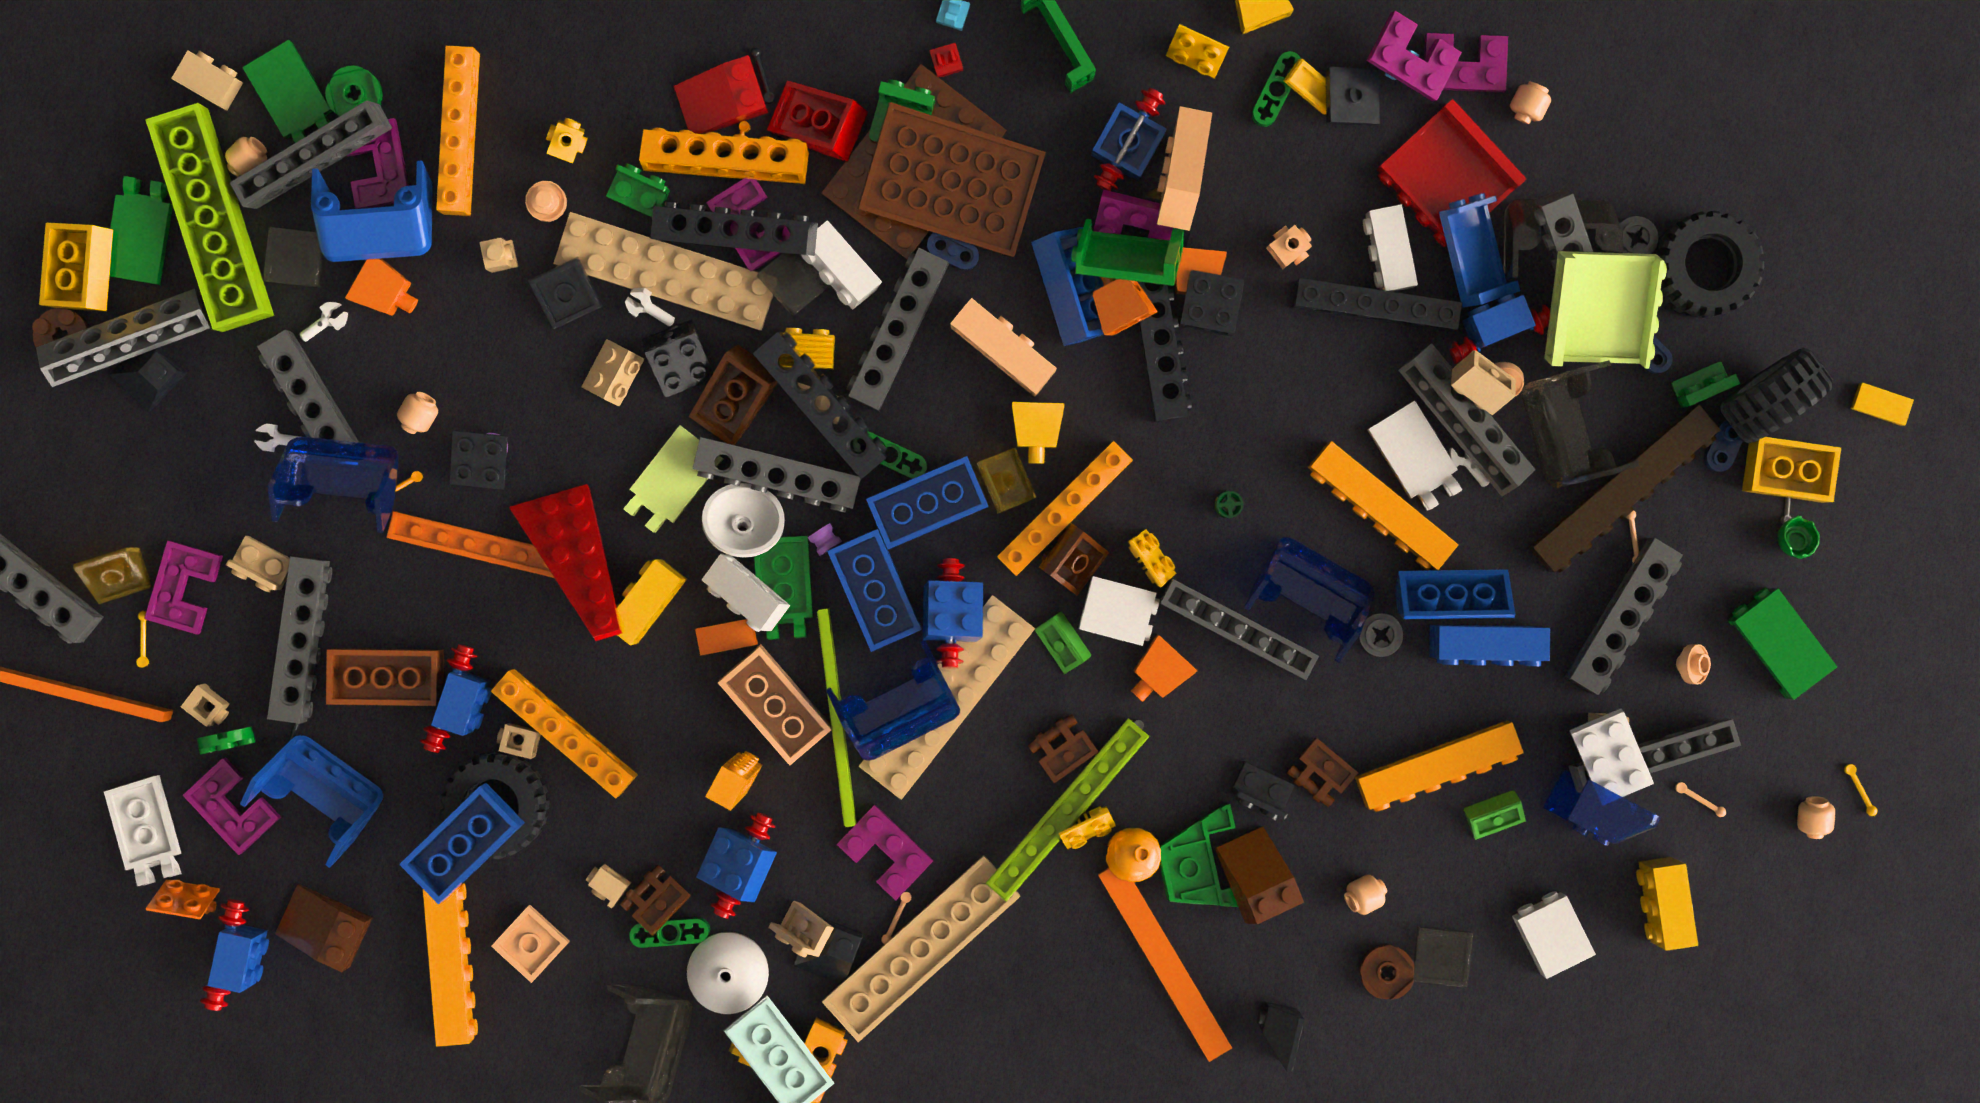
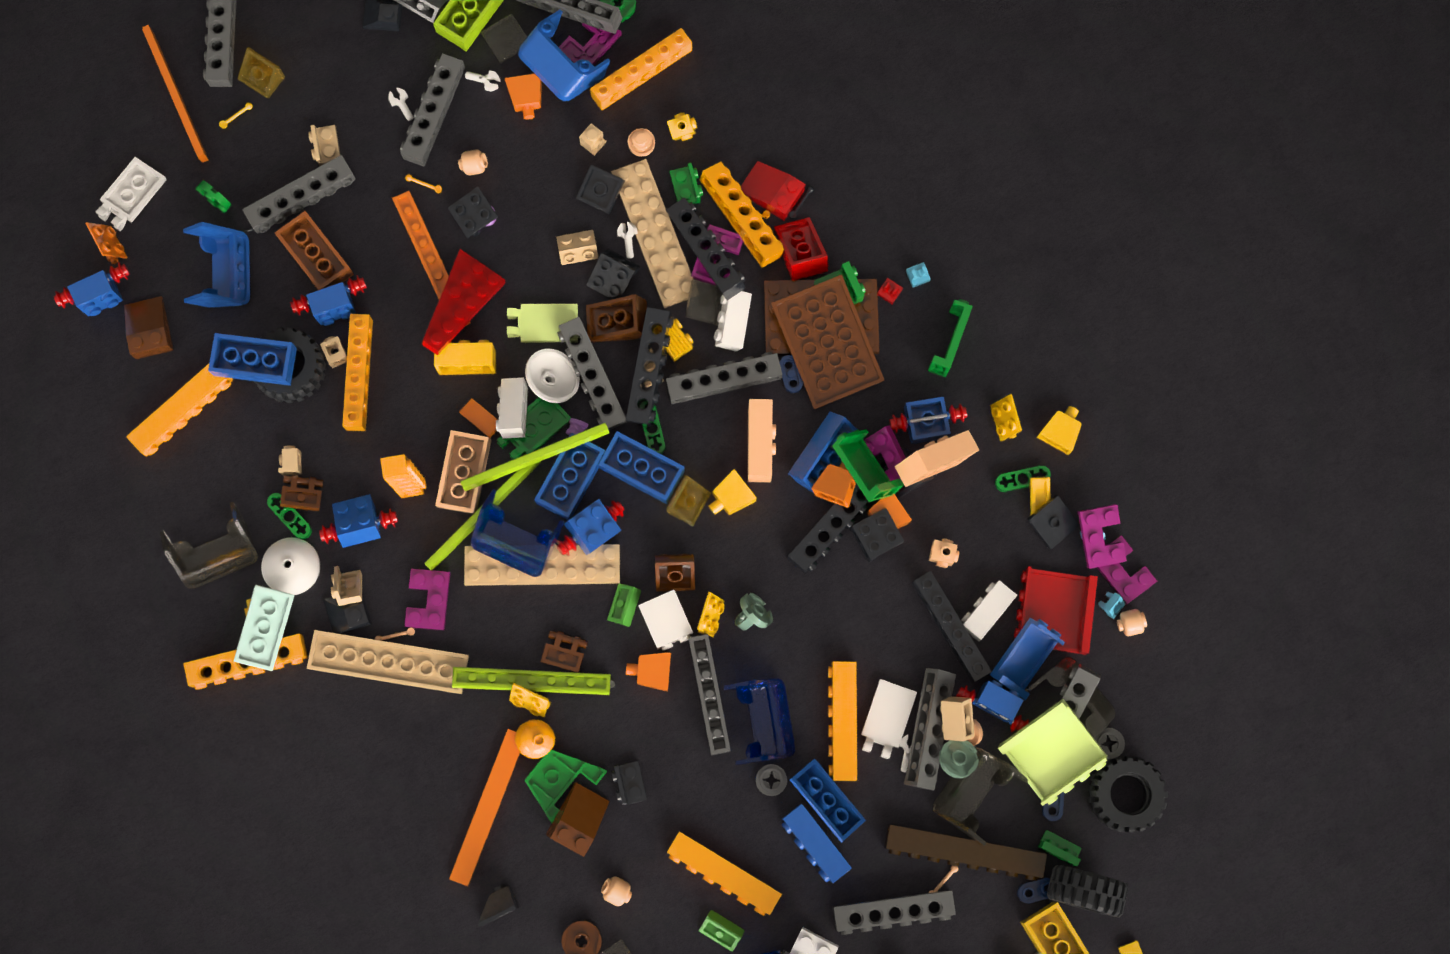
camera: 50 degrees right, 10 degrees down
magenta plate [144,541,223,634] -> none
tan brick [181,684,229,727] -> none
magenta plate [183,757,281,855] -> none
clear blue windscreen [267,437,398,533] -> none
light nougat plate [491,905,570,983] -> none
light orange brick [997,441,1133,576] -> none
dark green wheel [1214,491,1243,518] -> none
reddish brown plate [1286,737,1358,807] -> none
none -> lime tile [461,423,609,492]
none -> sand green tile [735,593,773,631]
none -> sand green tile [939,740,979,778]
none -> medium azure tile [1098,592,1125,619]

